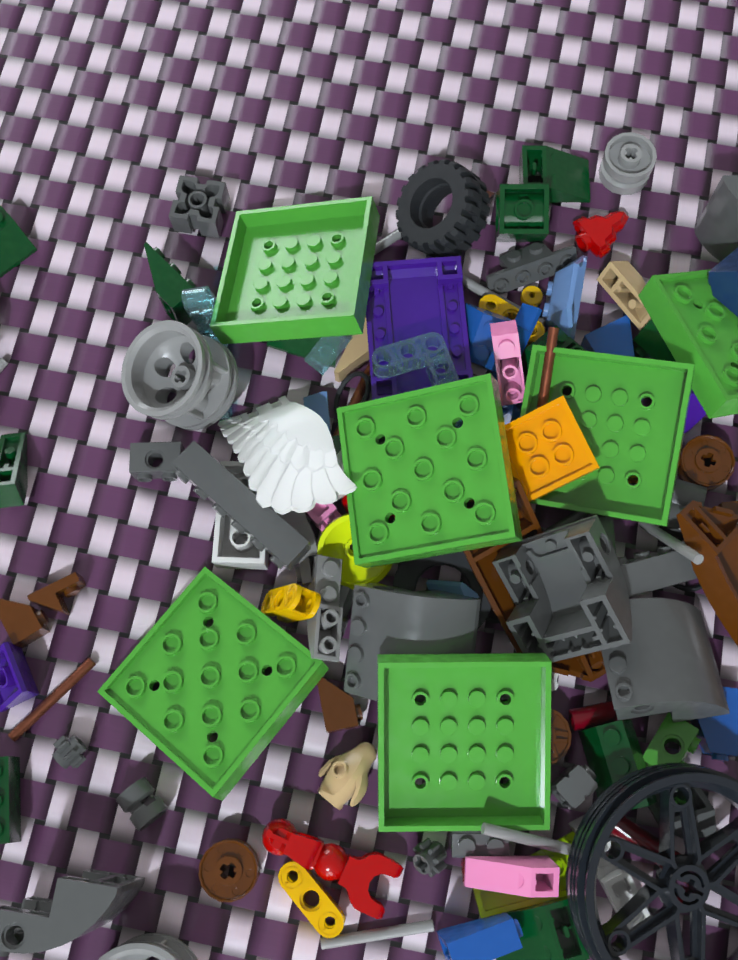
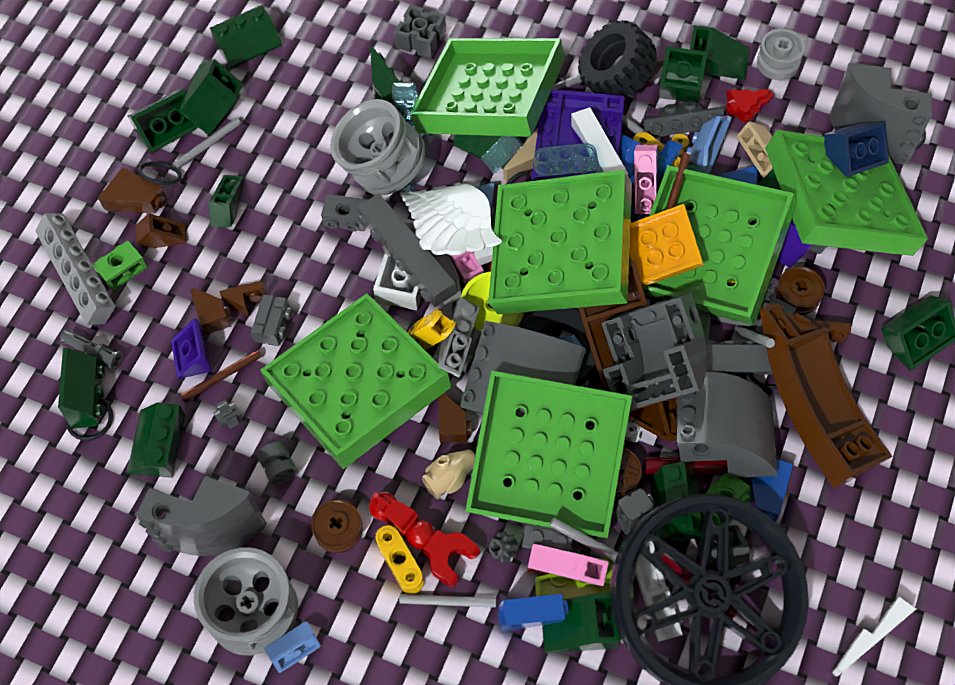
camera: 10 degrees right, 10 degrees down
none -> dark grey brick [251,295,292,346]
none -> white slope [571,107,628,174]

